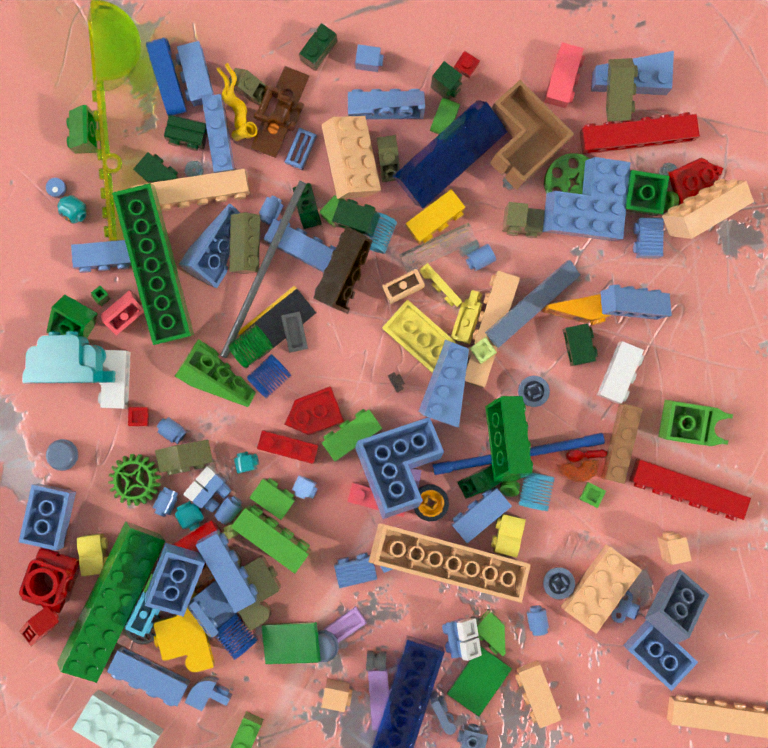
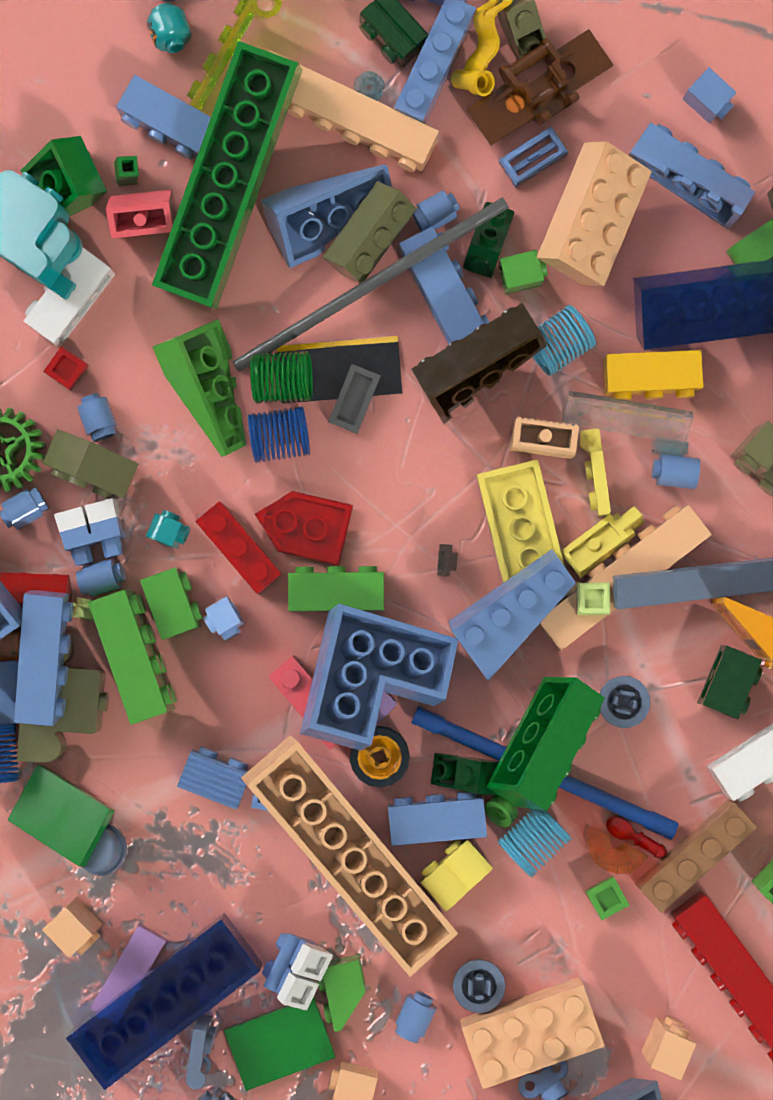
camera: 30 degrees right, 0 degrees up
dark green slope [133,152,179,183] -> none
teal head [175,501,204,531] -> none
dark green brick [299,23,338,71] -> none
lavender tile [324,606,367,643] -> none
dark green brick [332,199,380,237] -> none
dark grey wheel [366,651,386,671] -> none
olive slope [377,135,401,182] -> none

